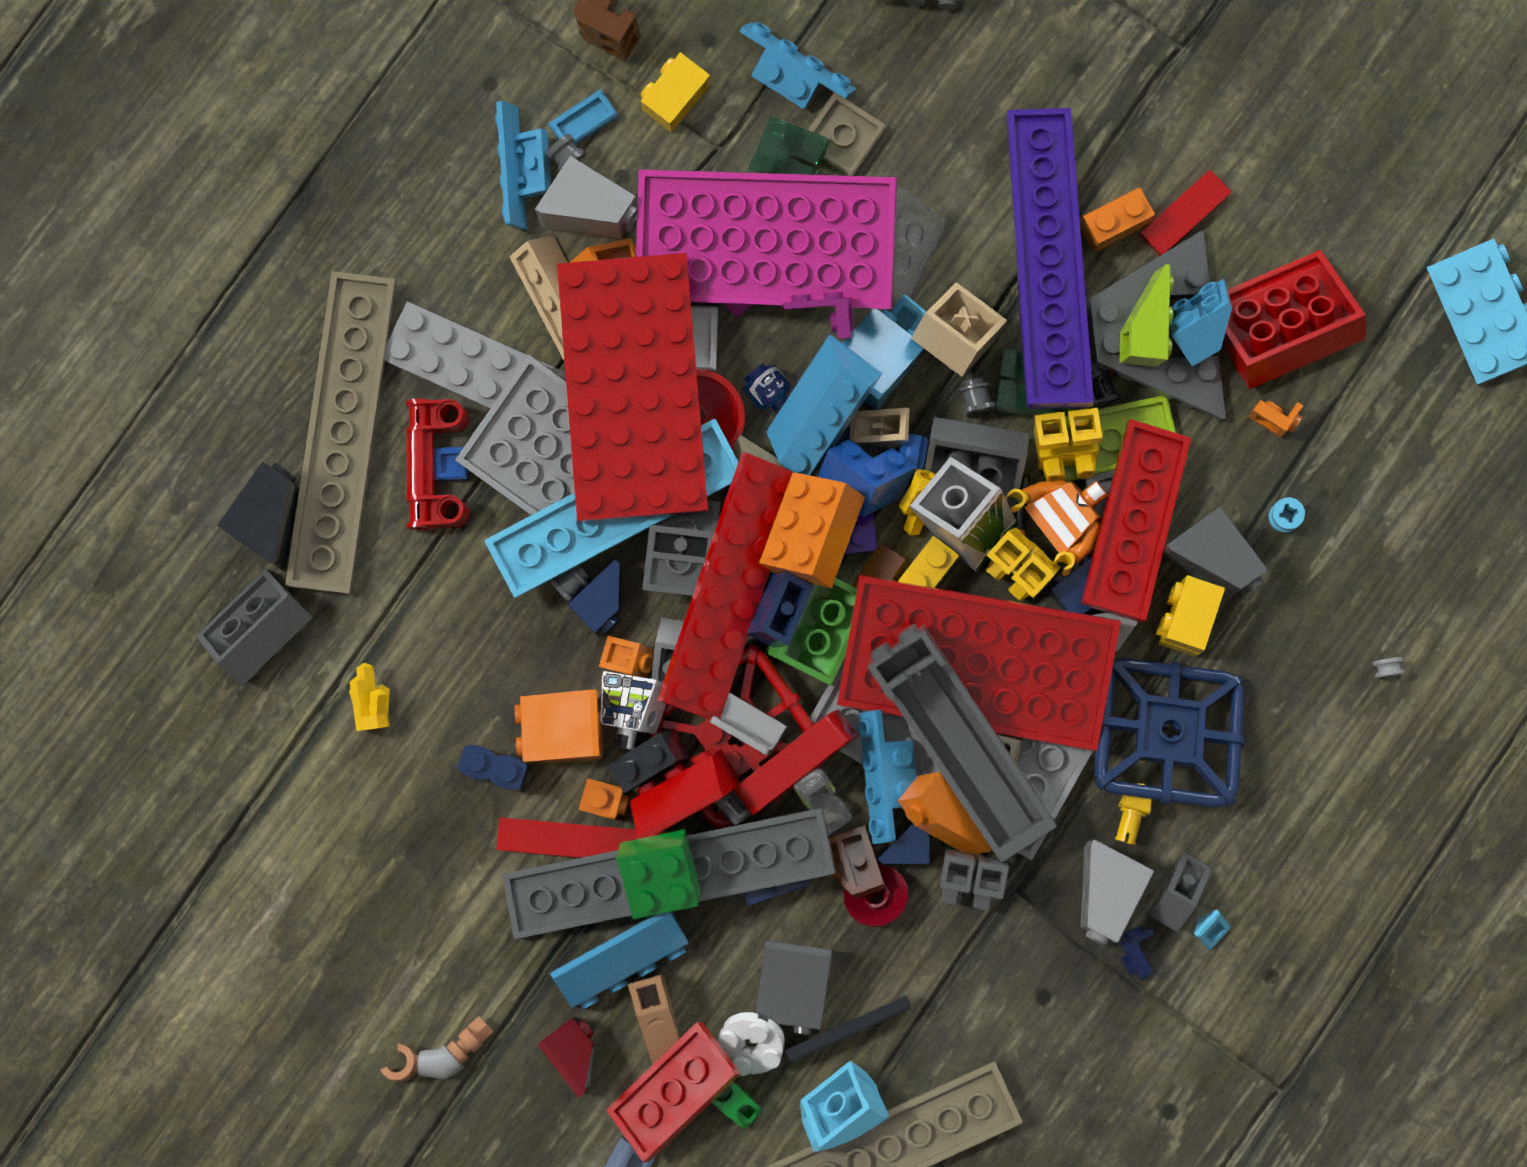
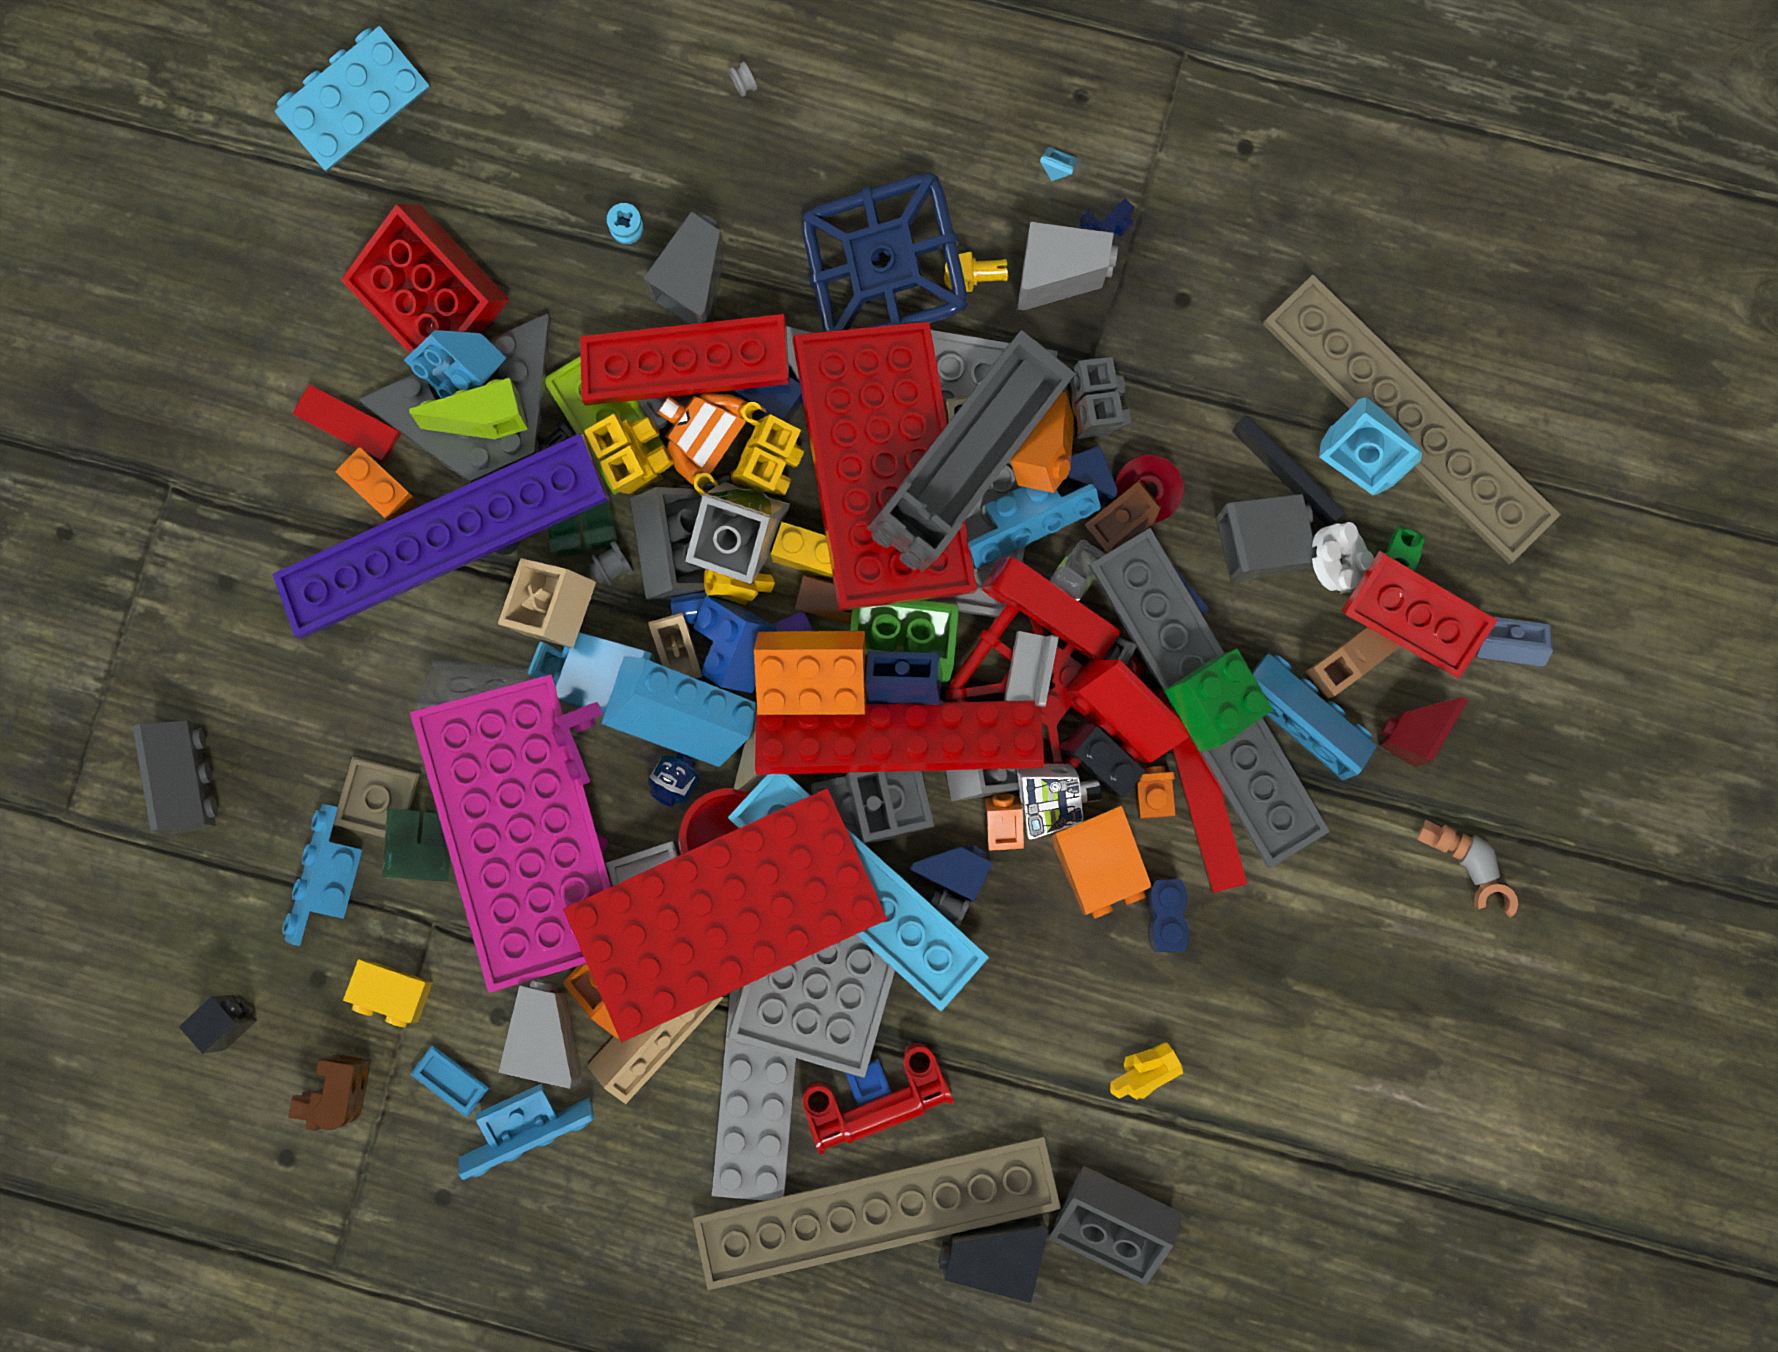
camera: 115 degrees left, 0 degrees up
dark grey wheel [546,134,586,171] -> none
dark grey slope [1149,852,1212,932] -> none
yellow piece [1156,575,1225,657] -> none
orange bracket [1248,400,1303,438] -> none

